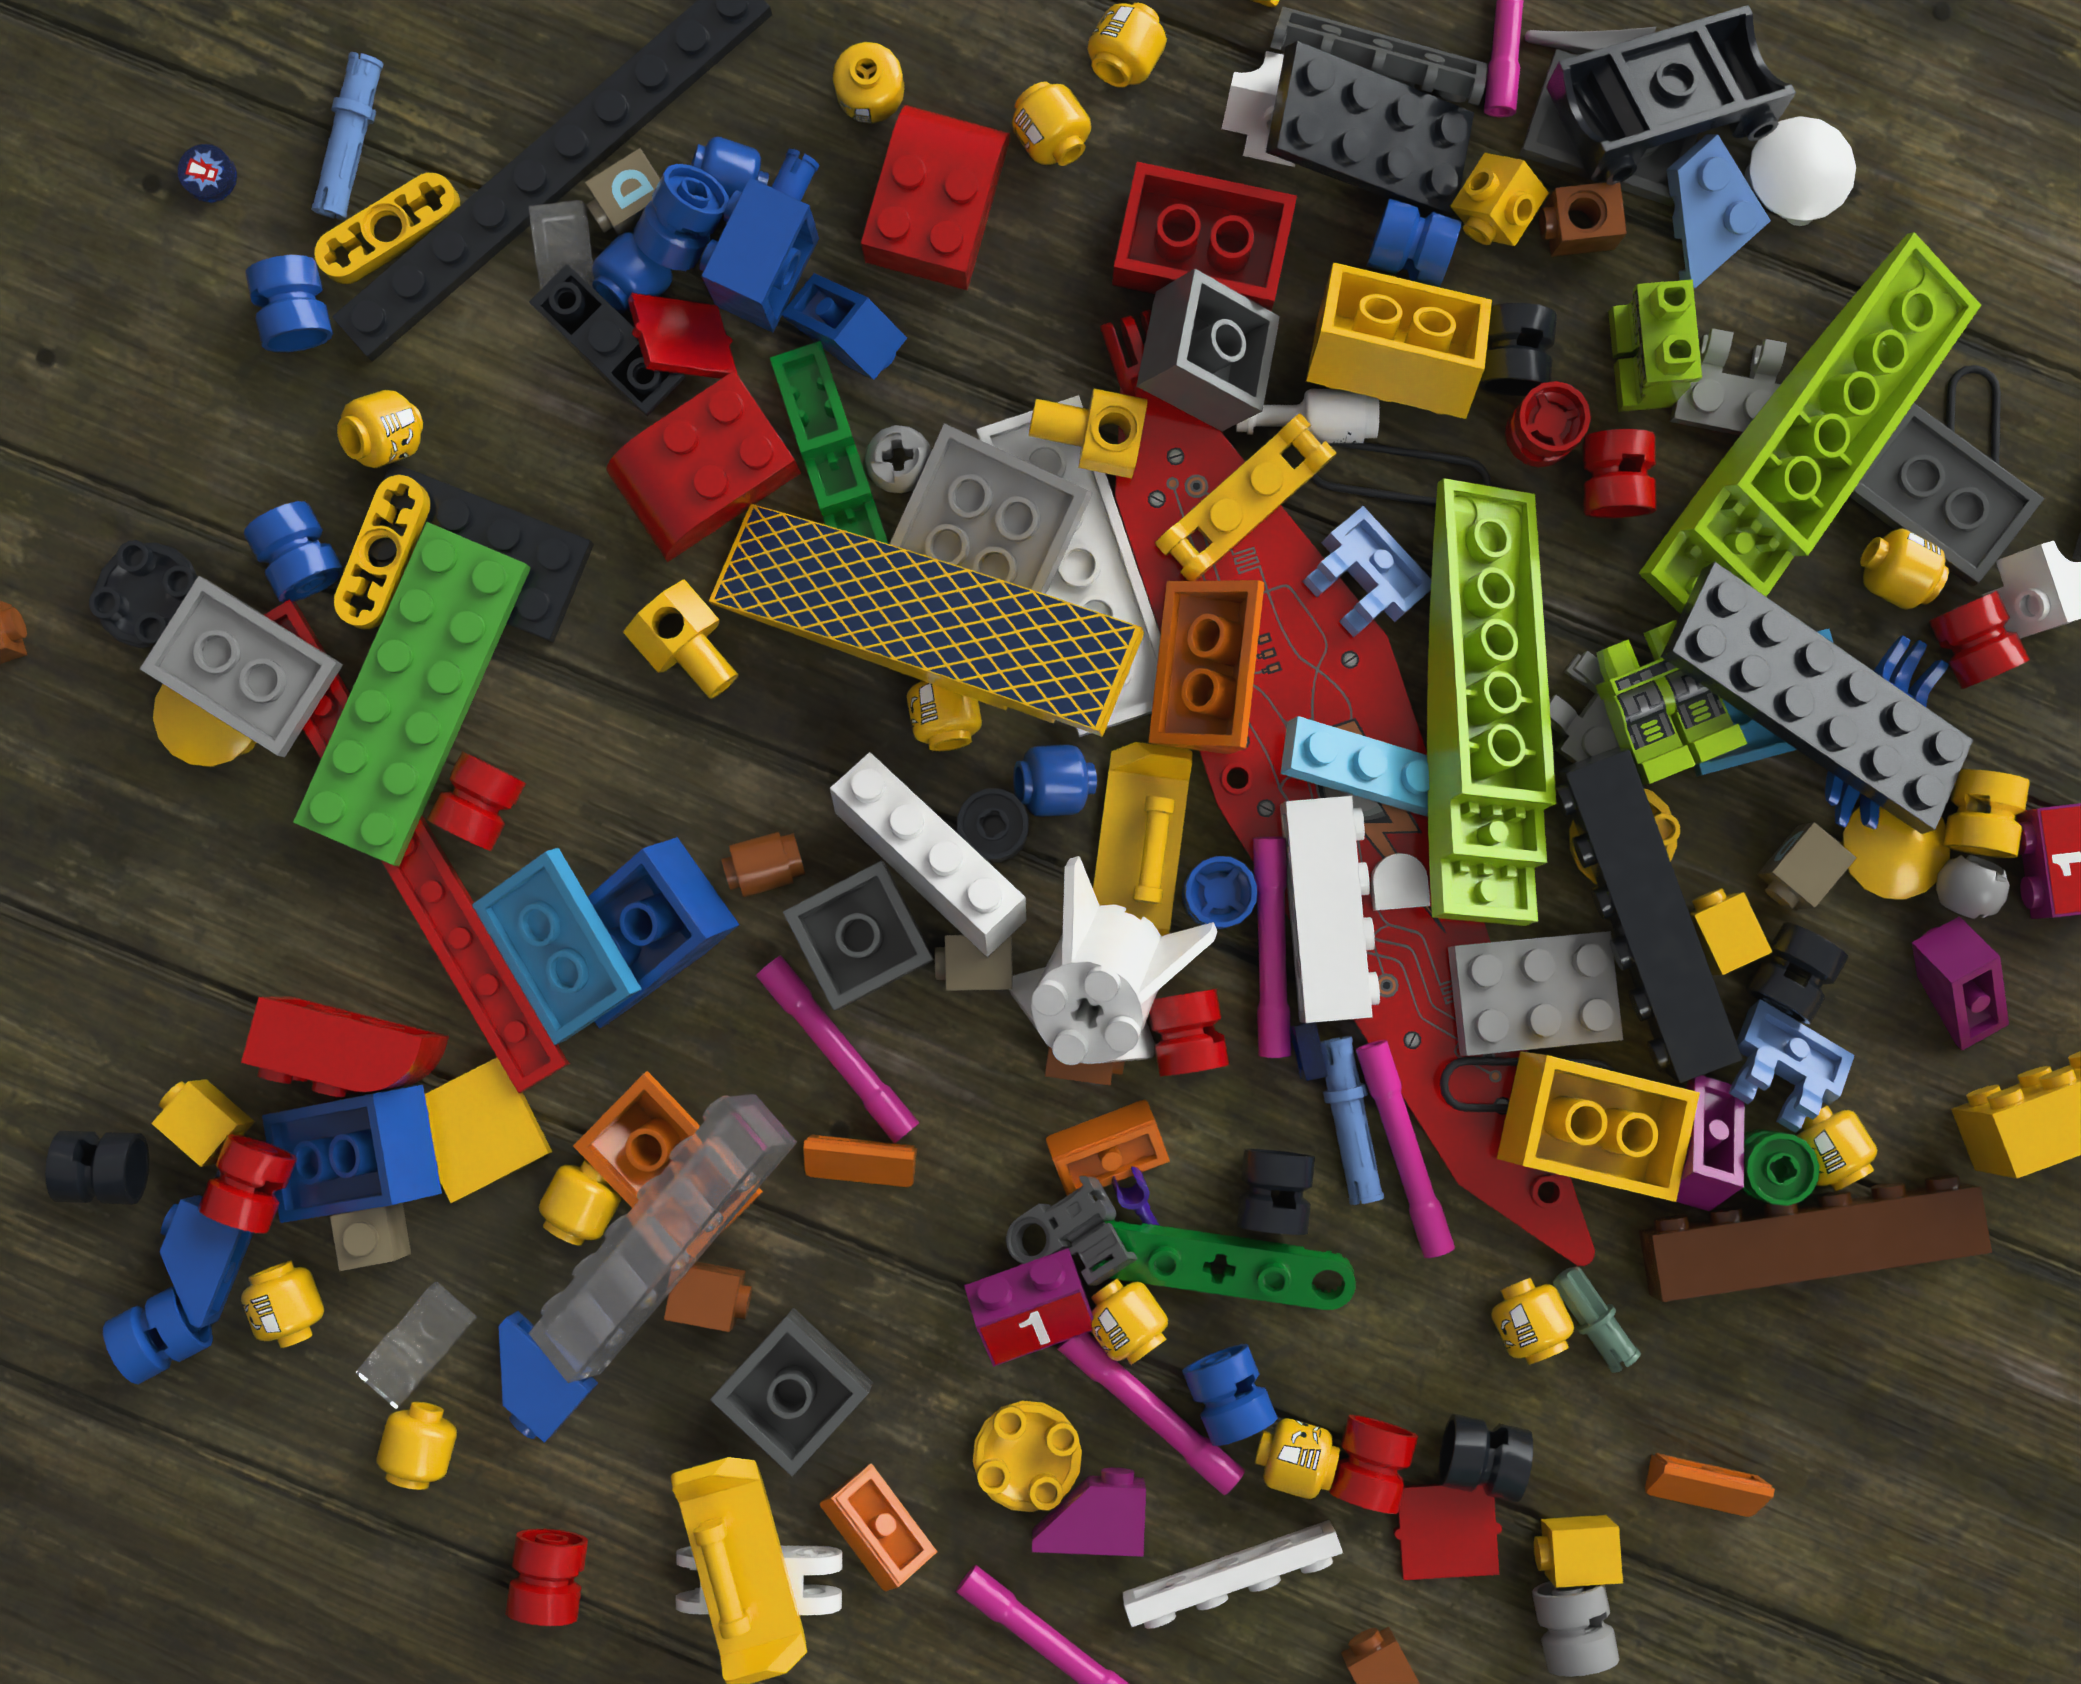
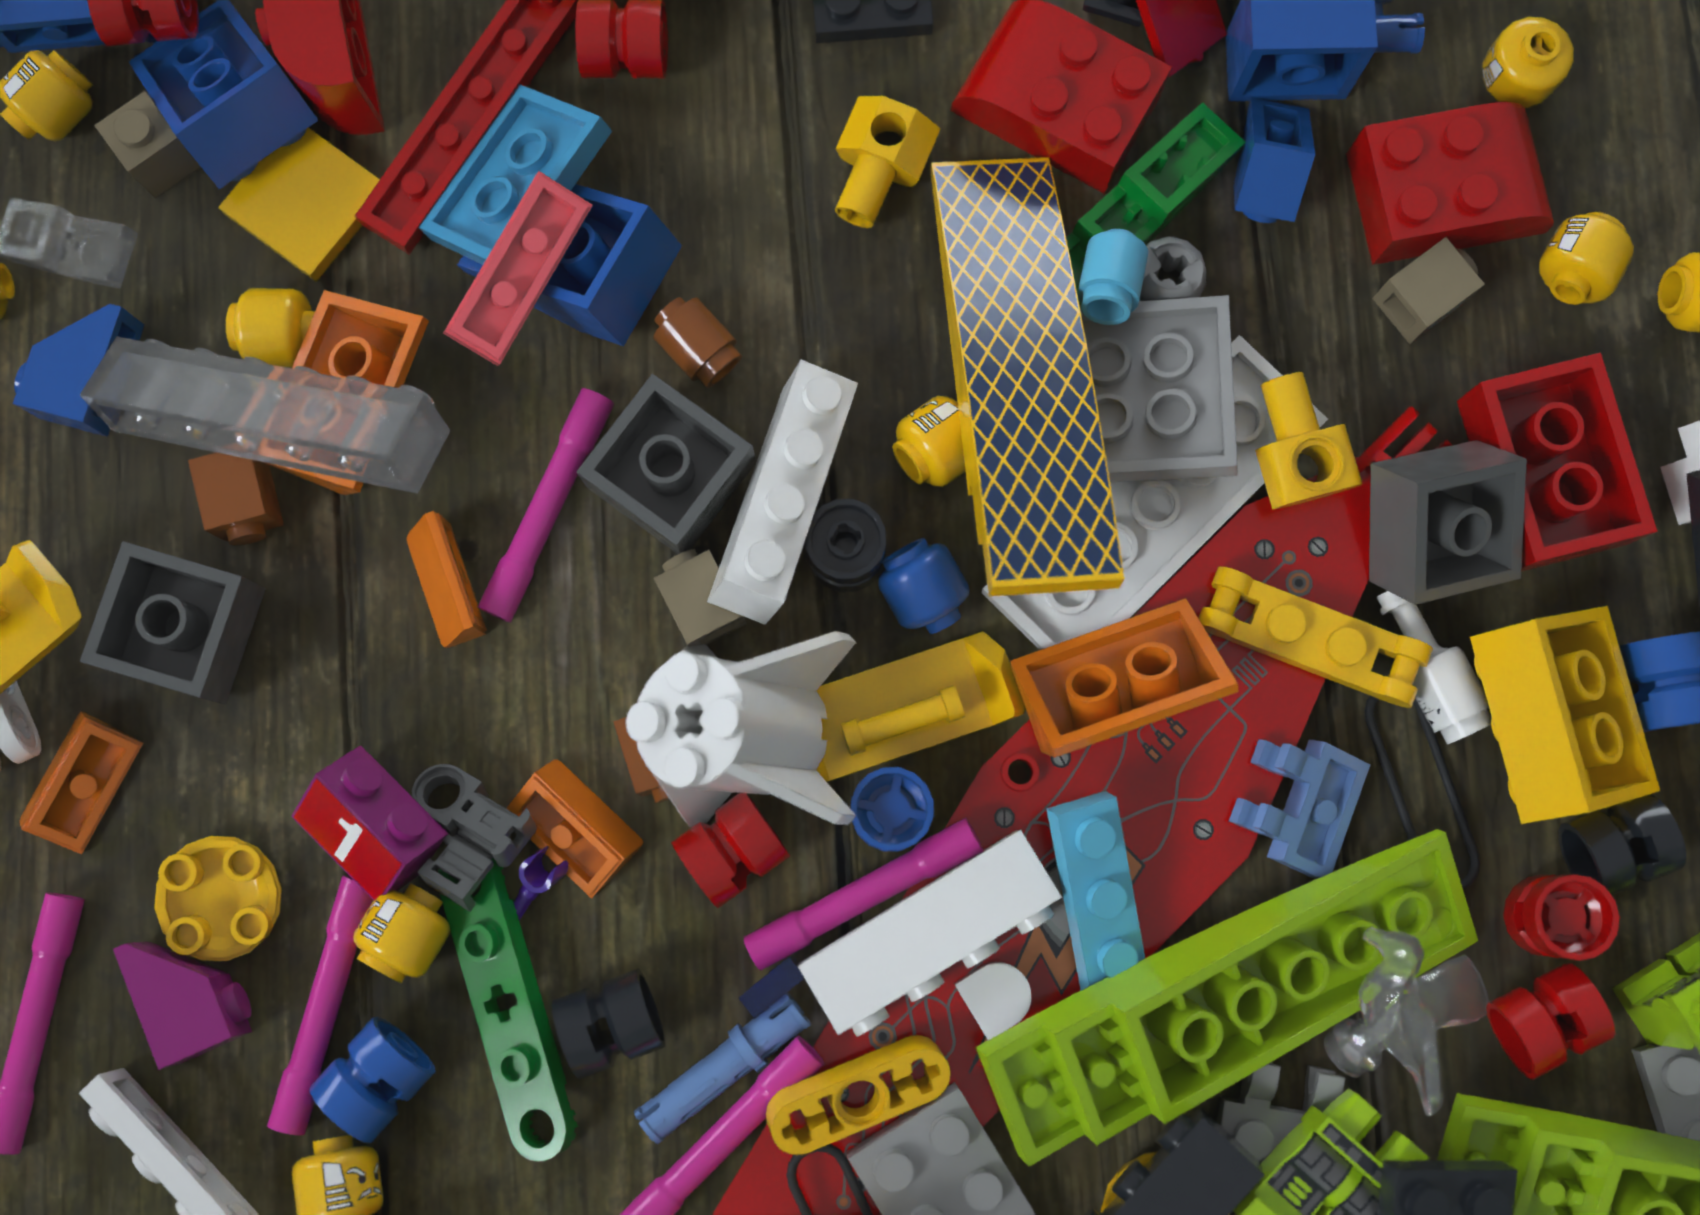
camera: 65 degrees right, 5 degrees down
none -> coral tile [443,171,593,366]
none -> yellow beam [766,1035,950,1155]
none -> medium azure brick [1077,229,1148,325]
none -> clear animal [1324,927,1489,1116]
none -> dark tan brick [1372,237,1485,344]

